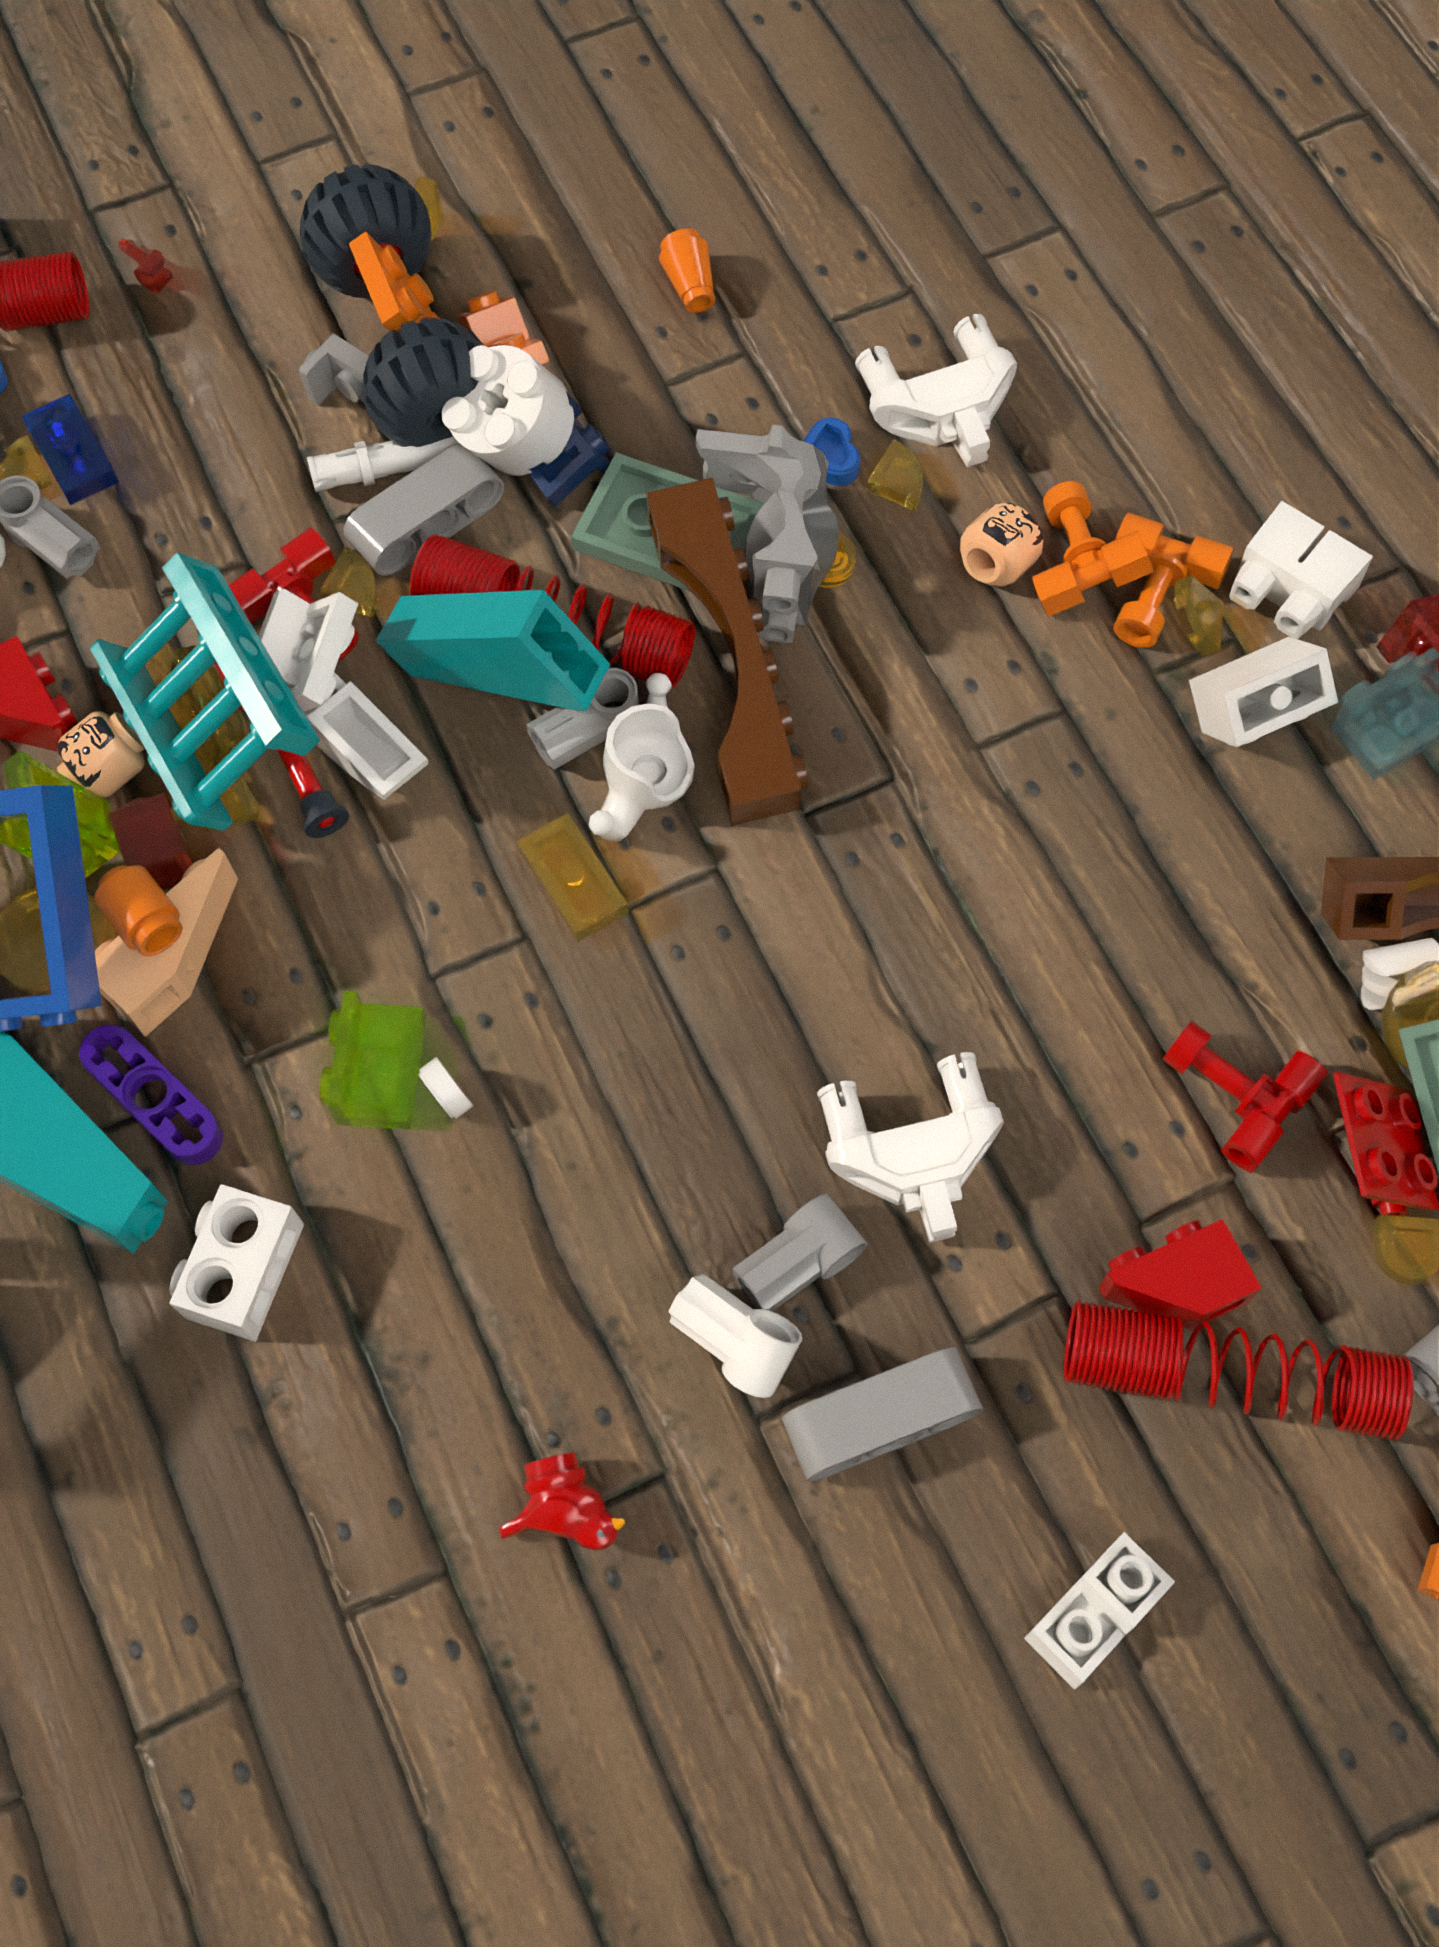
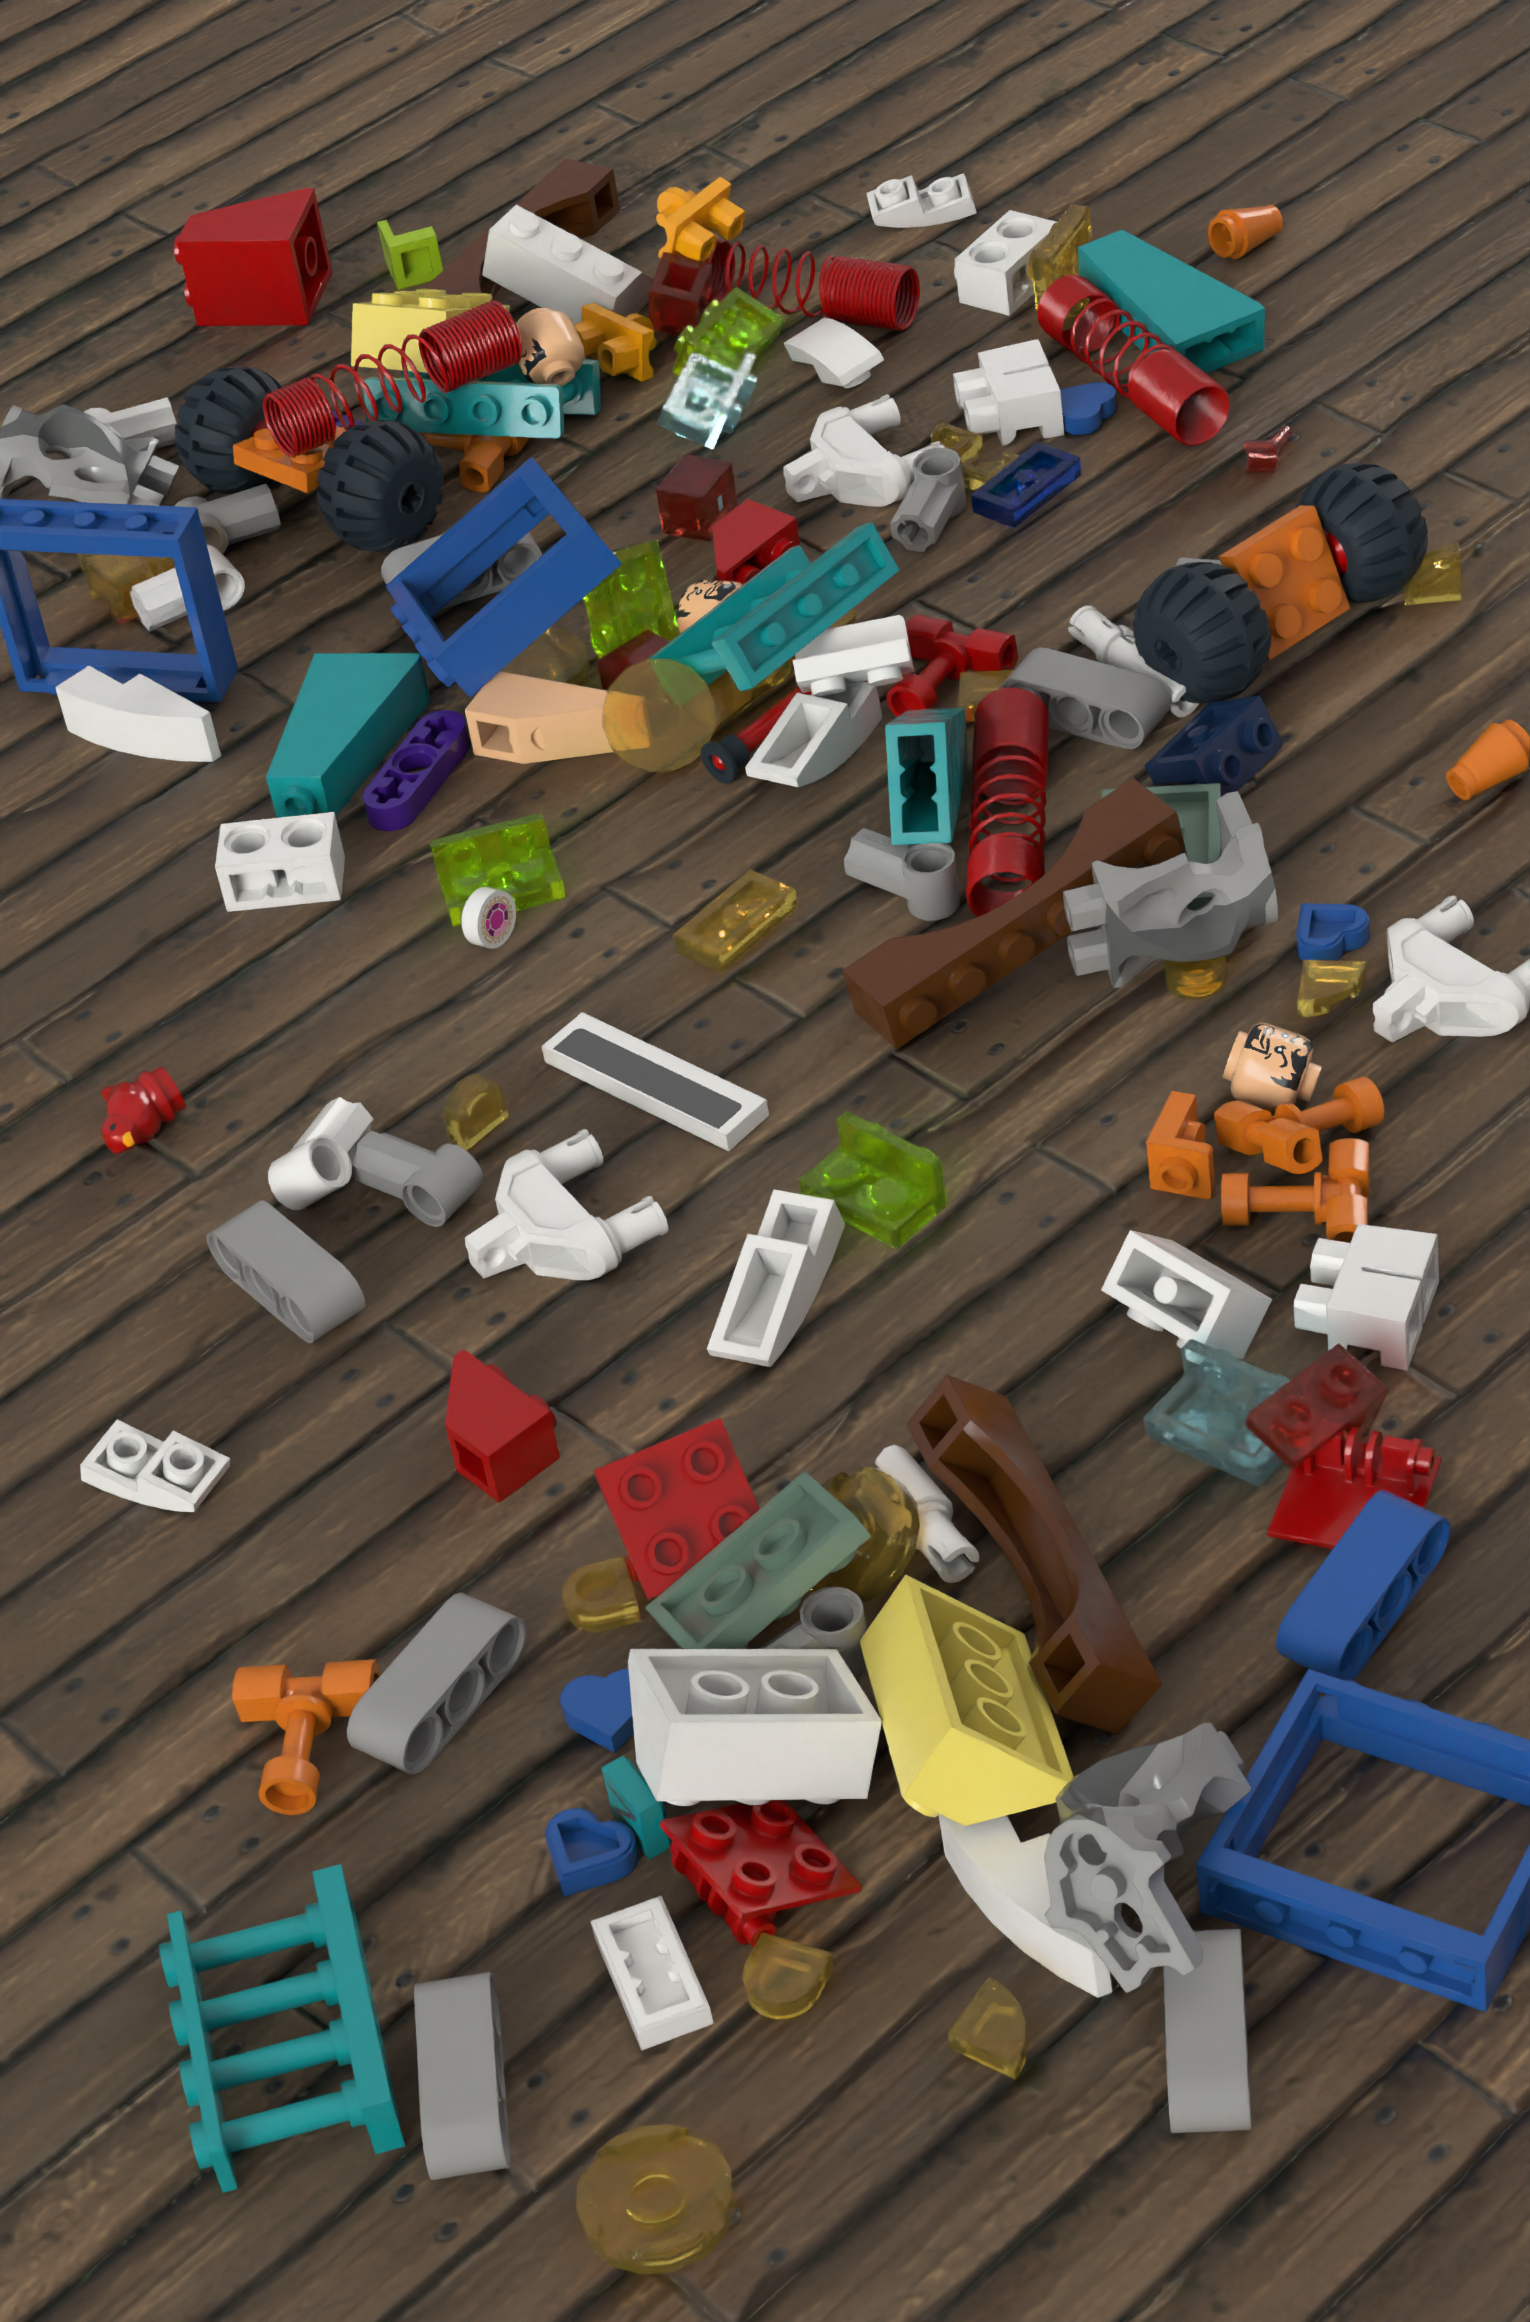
camera: 75 degrees right, 25 degrees down
orange brick [94,865,183,956] -> none
white brick [442,345,574,476] -> none
orange slope [456,290,549,365] -> none
white piece [589,673,695,842] -> none
red piece [1063,1300,1414,1441] -> none
red bar [1162,1021,1329,1174] -> none
clear yellow tile [1174,575,1224,656] -> none
none -> clear yellow tile [444,1074,509,1151]
none -> tile [542,1012,769,1151]
none -> clear yellow tile [602,659,716,772]
none -> white slope [707,1189,845,1367]
none -> clear neon green bracket [798,1111,947,1250]
none -> orange bracket [1146,1091,1216,1199]

